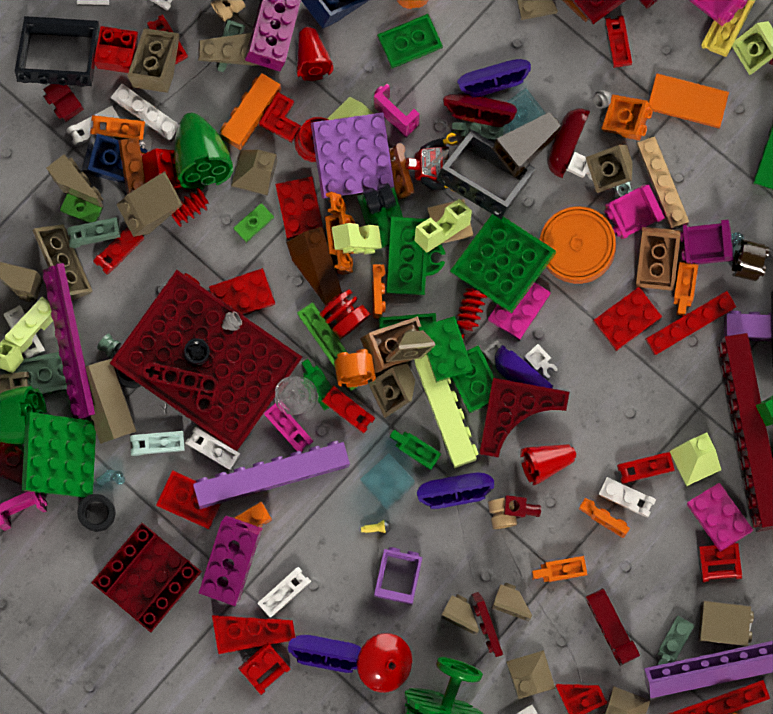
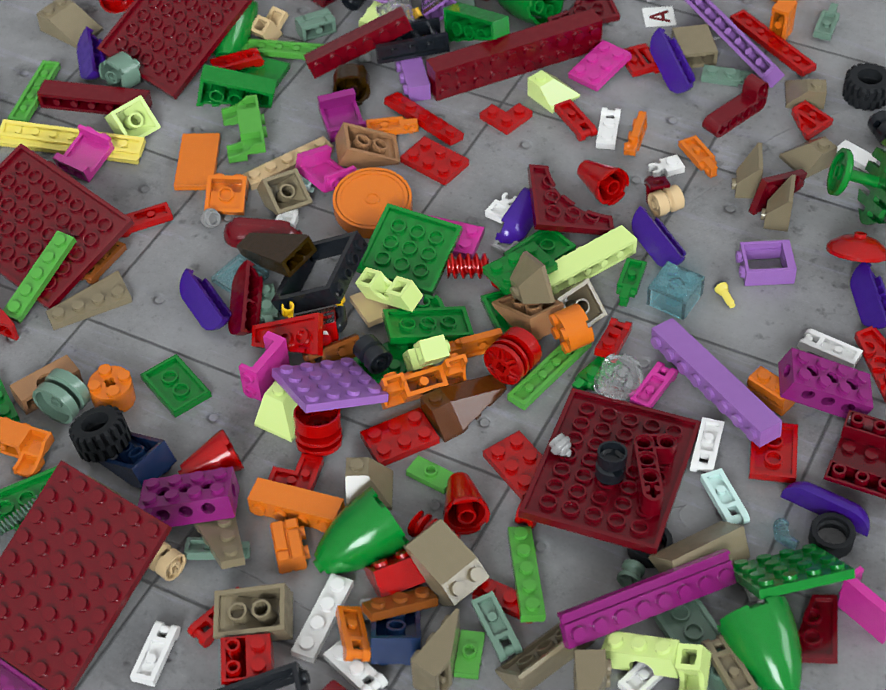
camera: 105 degrees left, 30 degrees down
none -> bright green bracket [221,94,268,163]
none -> red wing [252,312,323,356]
none -> orange brick [270,518,310,574]
none -> red cone [443,472,490,535]
none -> red plate [480,103,533,135]
none -> bright green plate [507,526,546,622]
none -> white plate [648,154,685,177]
none -> dark purple brick [650,28,696,93]
none -> dark purple brick [781,481,870,537]

